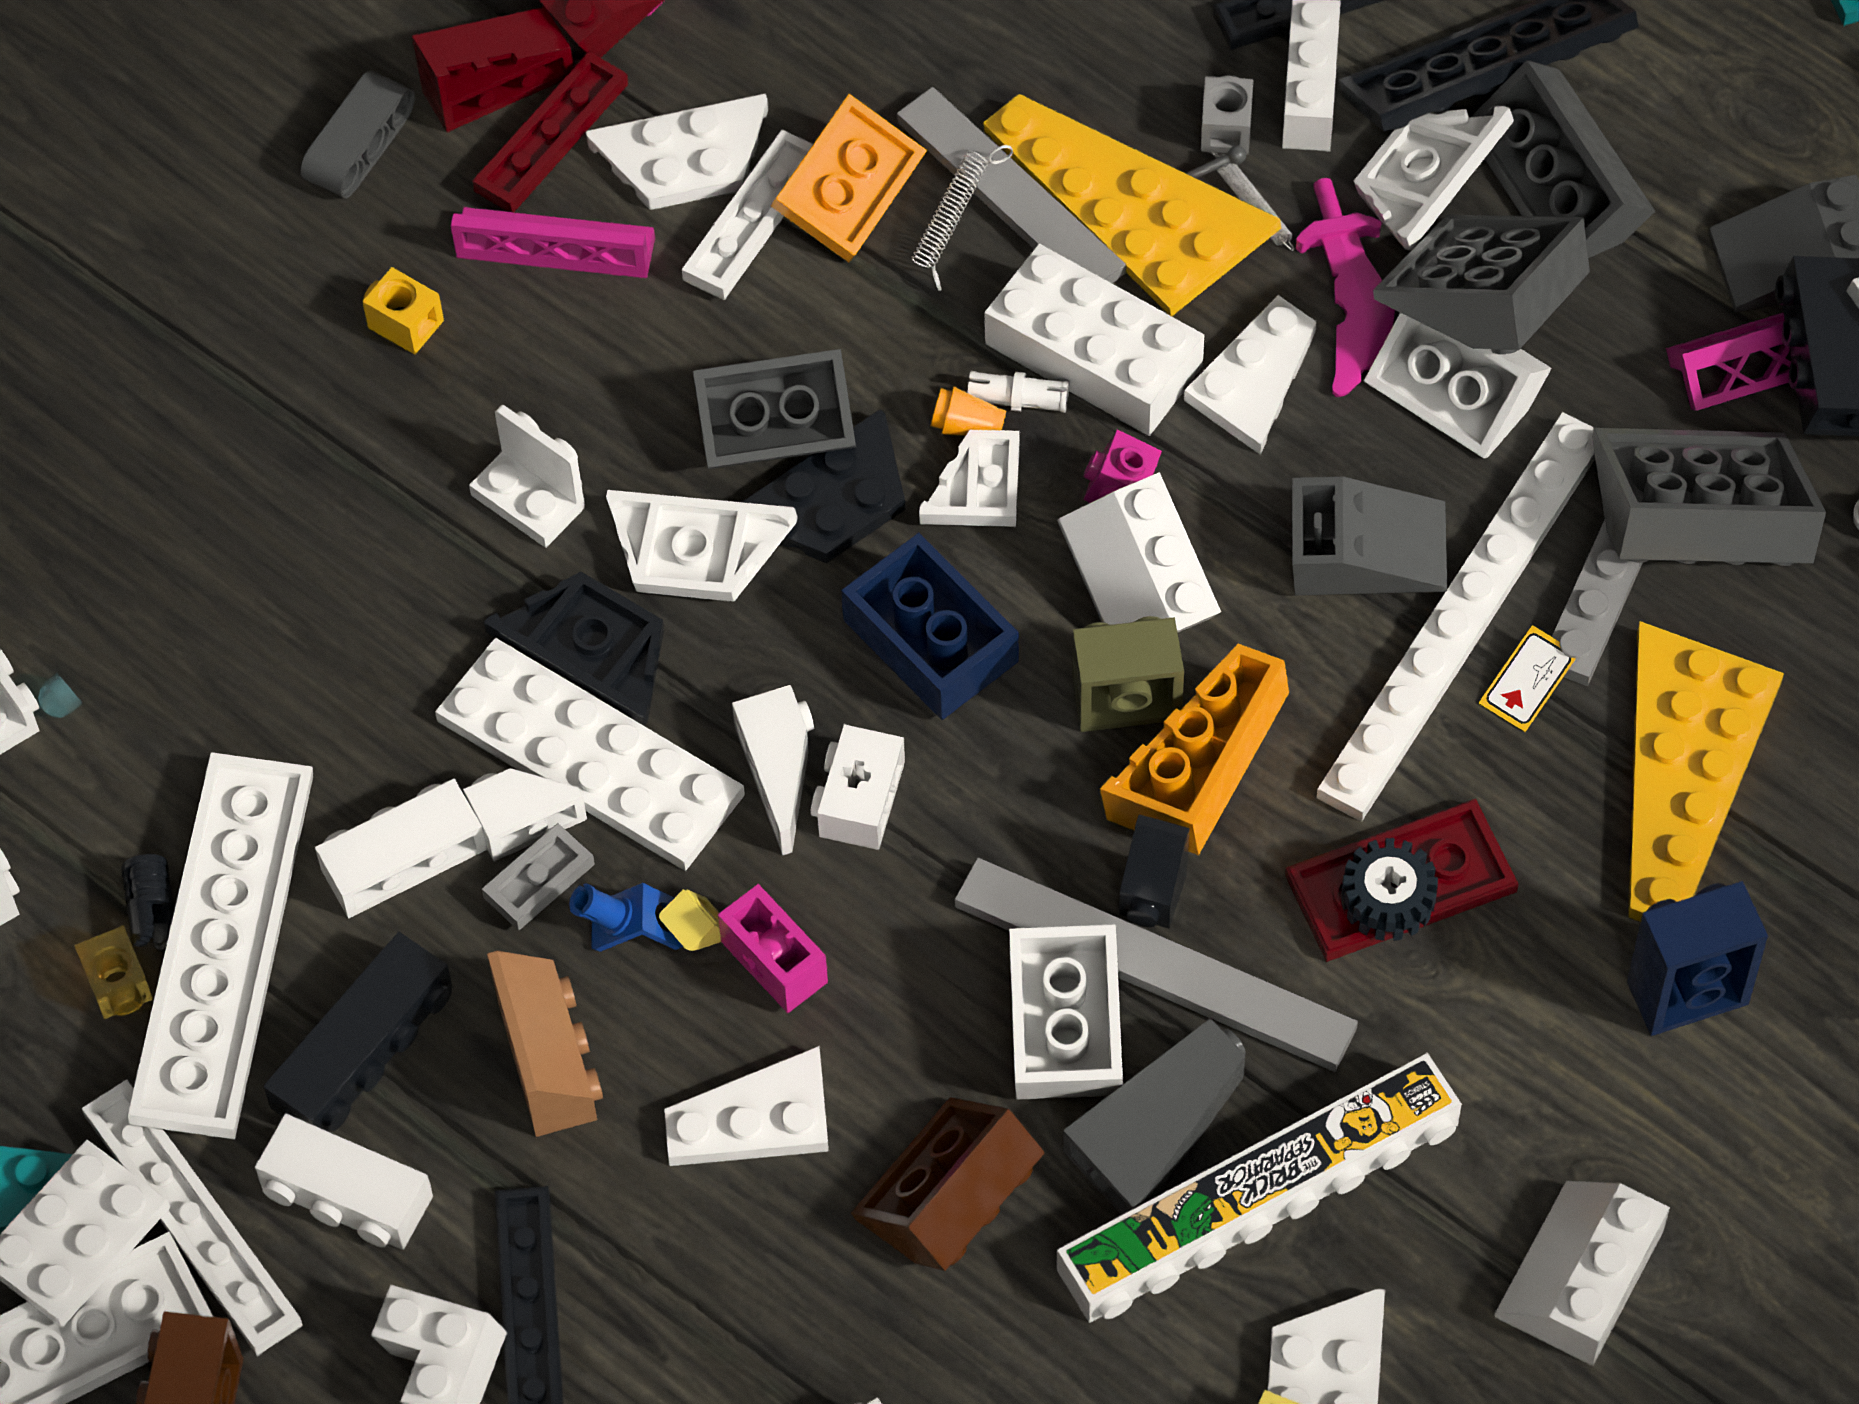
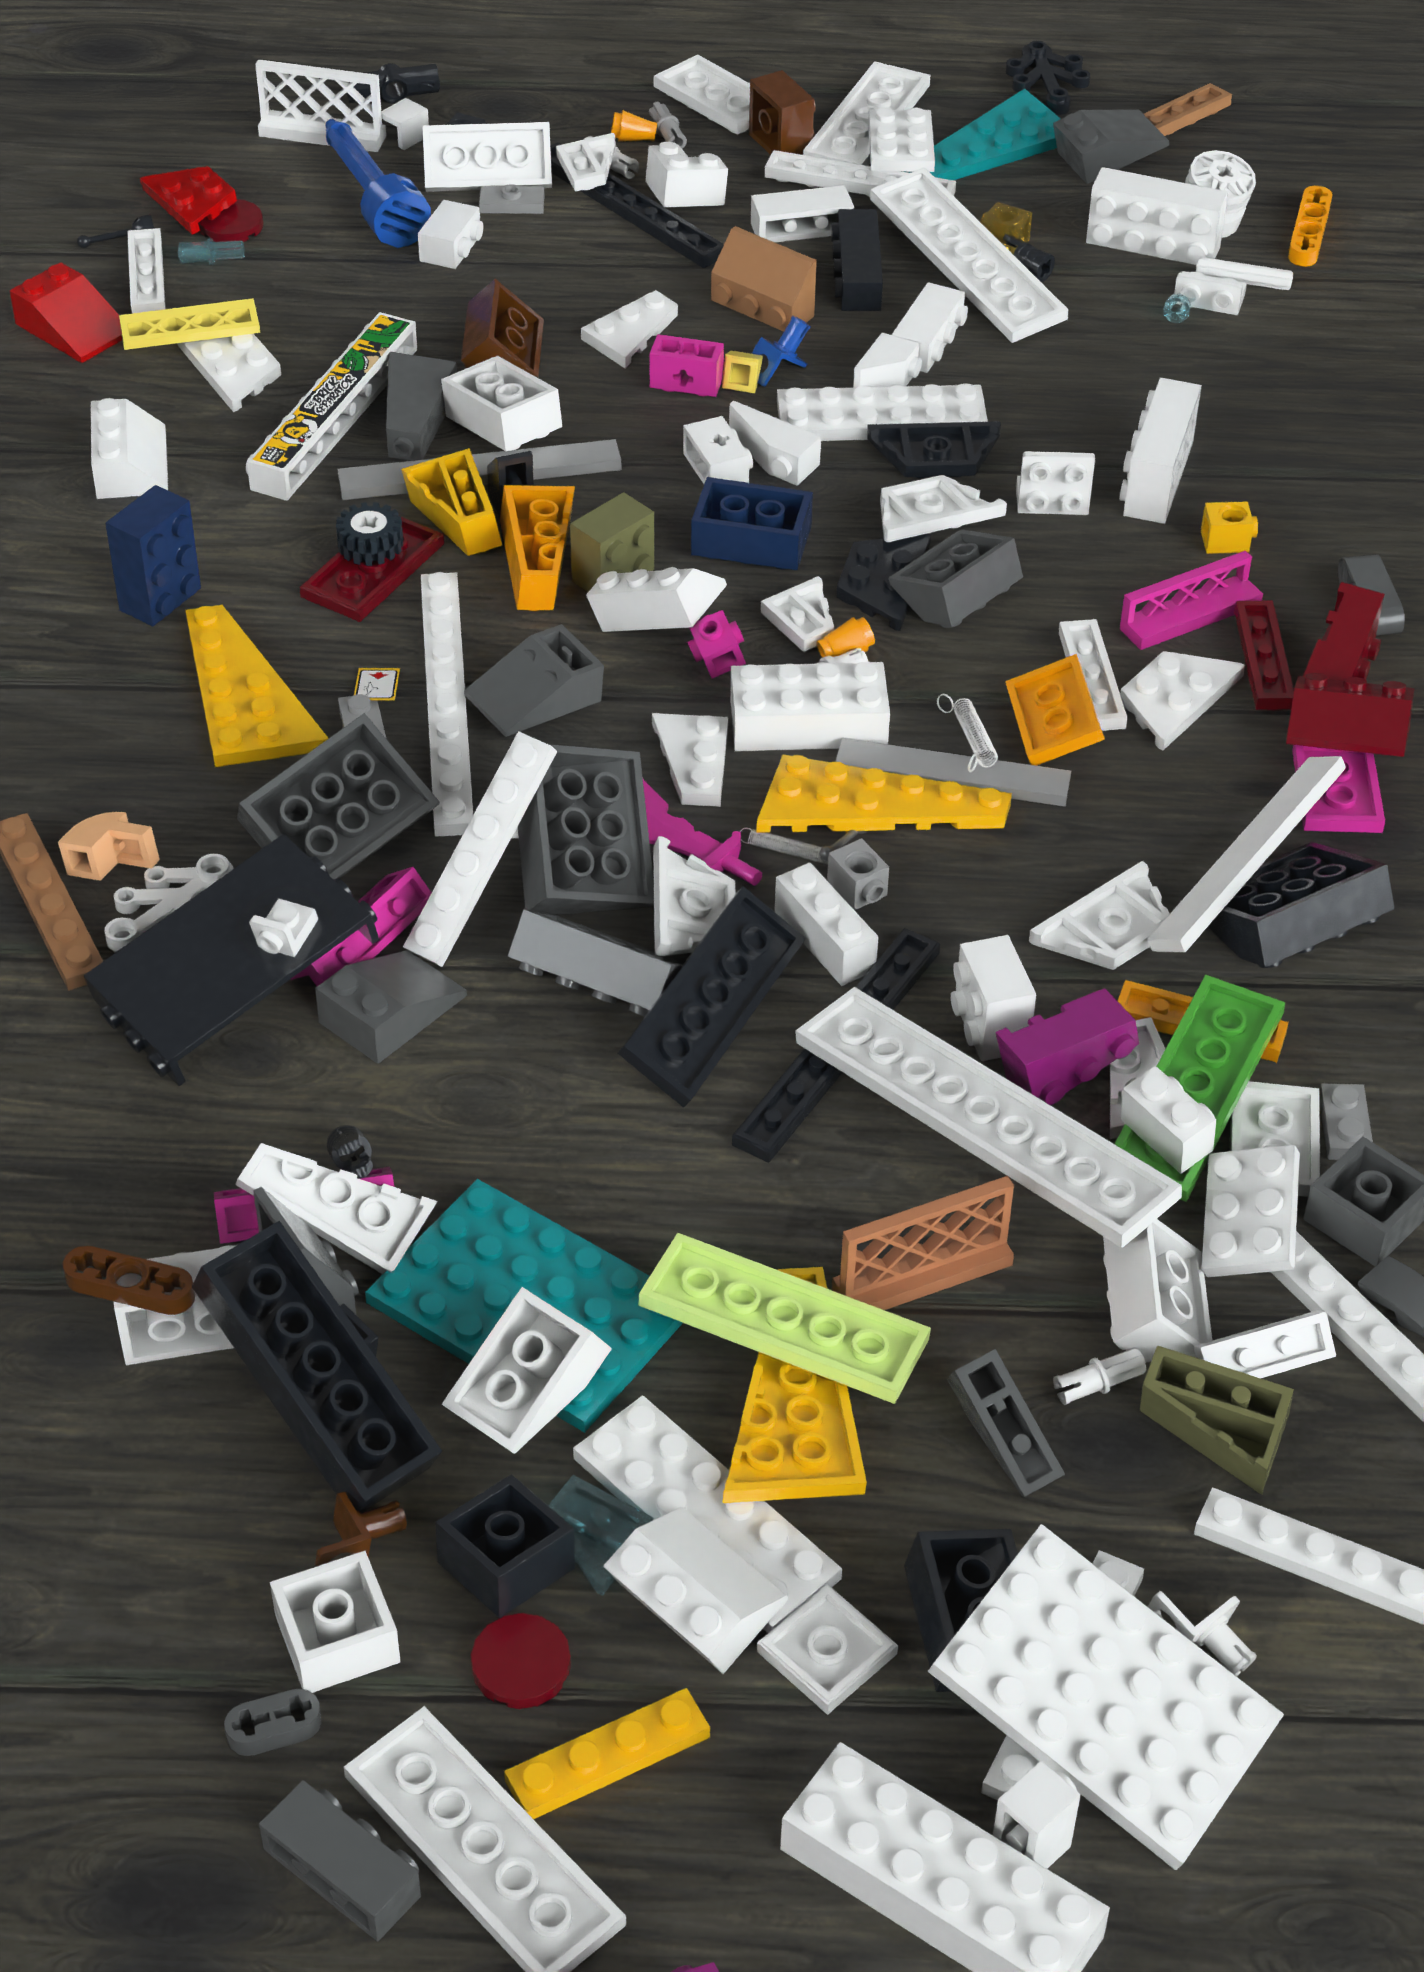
camera: 140 degrees right, 15 degrees down
light grey plate [482,823,595,931] -> none
none -> yellow wedge [401,448,503,556]
none -> white plate [403,731,557,967]
none -> white brick [1119,377,1202,524]

